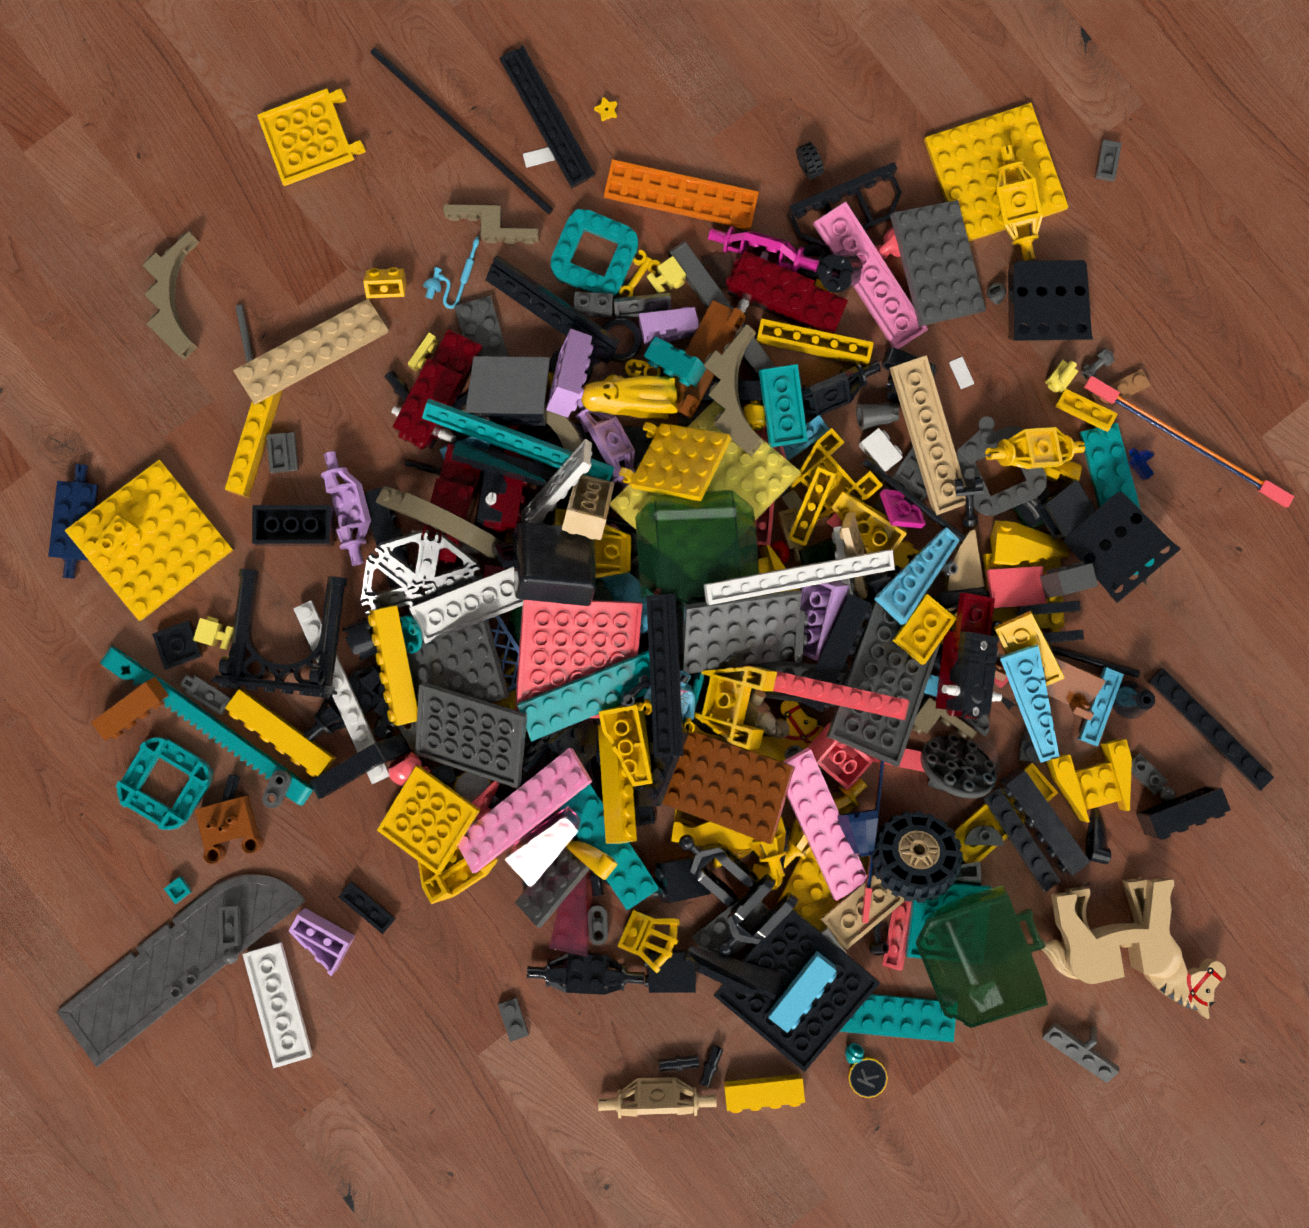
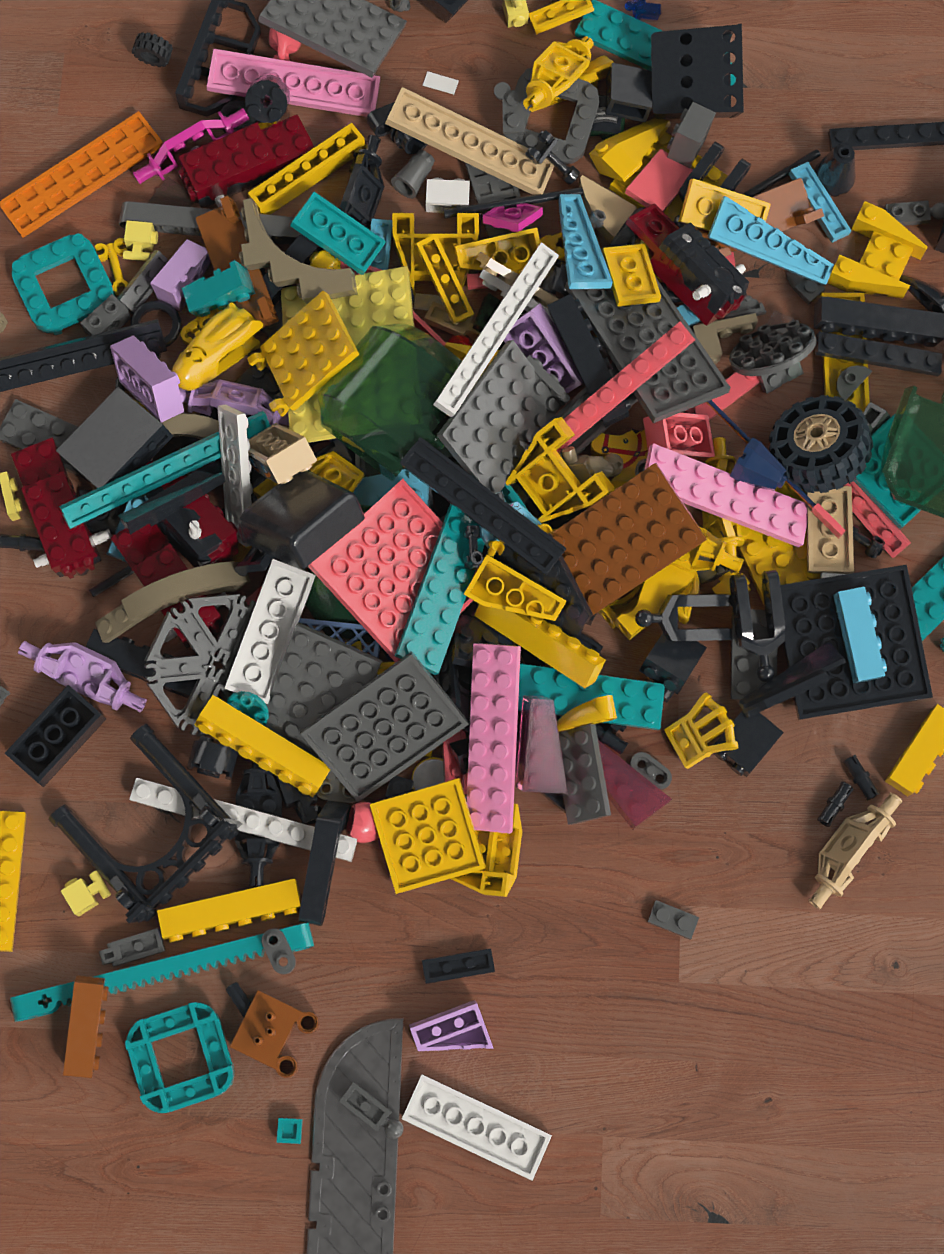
camera: 50 degrees left, 10 degrees down
black plate [152,620,203,670] -> none
black plate [527,952,645,995] -> none

